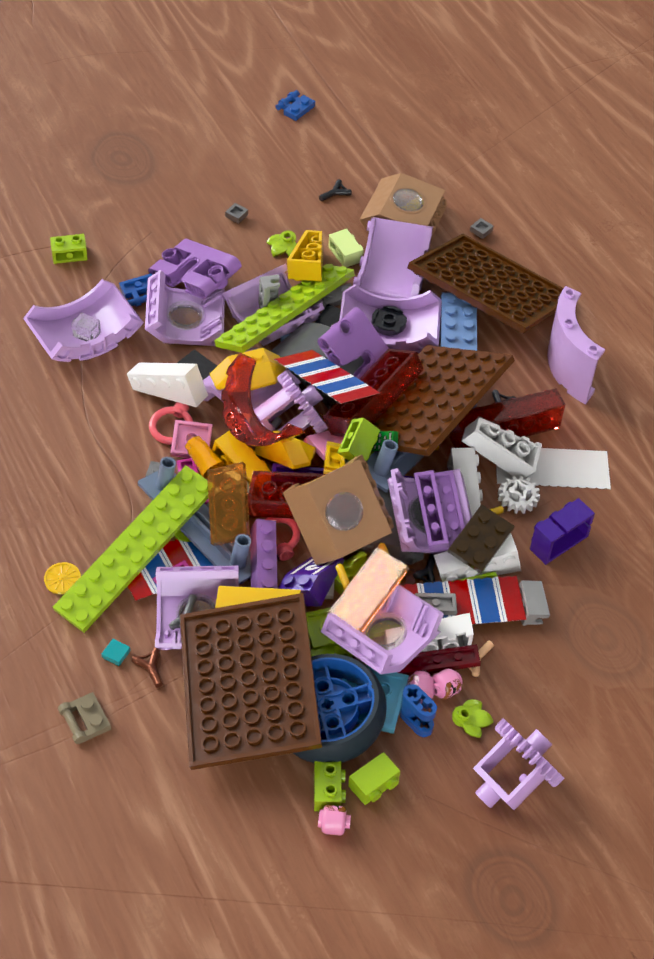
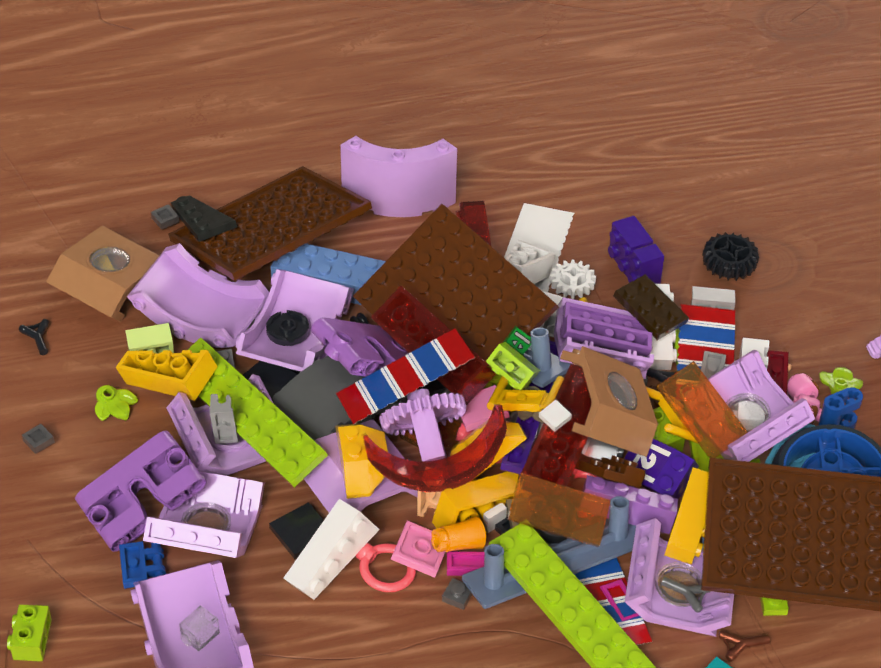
camera: 75 degrees left, 5 degrees down
none -> pearl dark grey wing [171,195,237,242]
none -> white tile [539,400,572,432]
none -> reddish brown plate [578,455,646,488]
none -> black gear [702,232,759,281]

